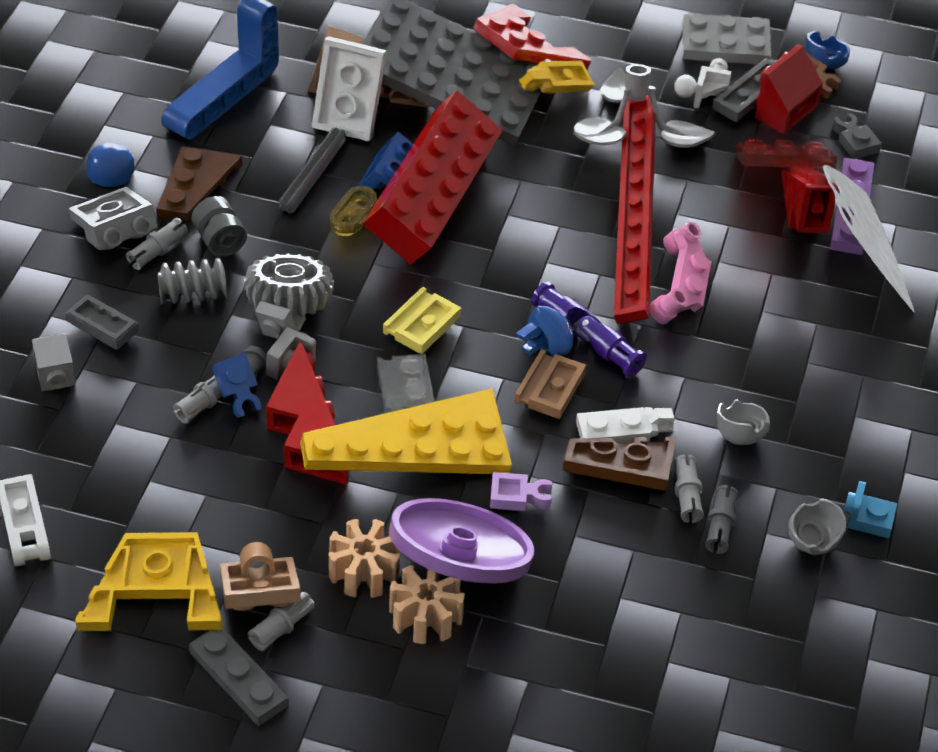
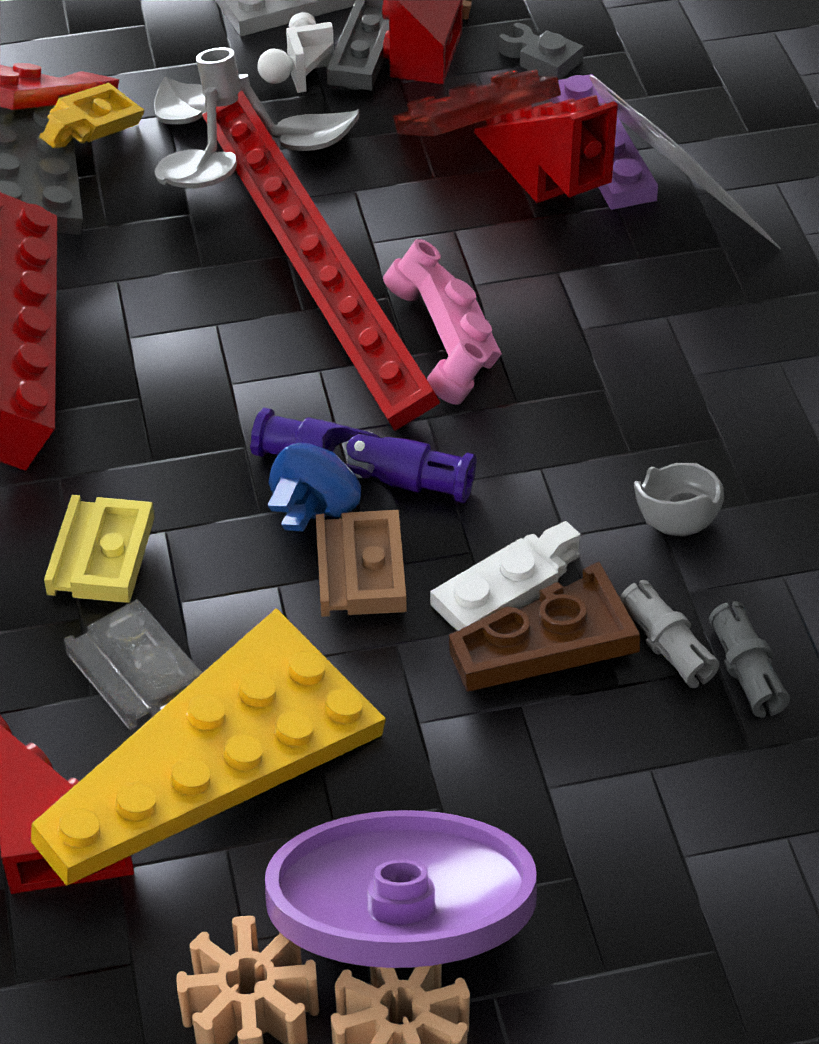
camera: 25 degrees left, 0 degrees up
lavender plate [490,472,552,511] -> none

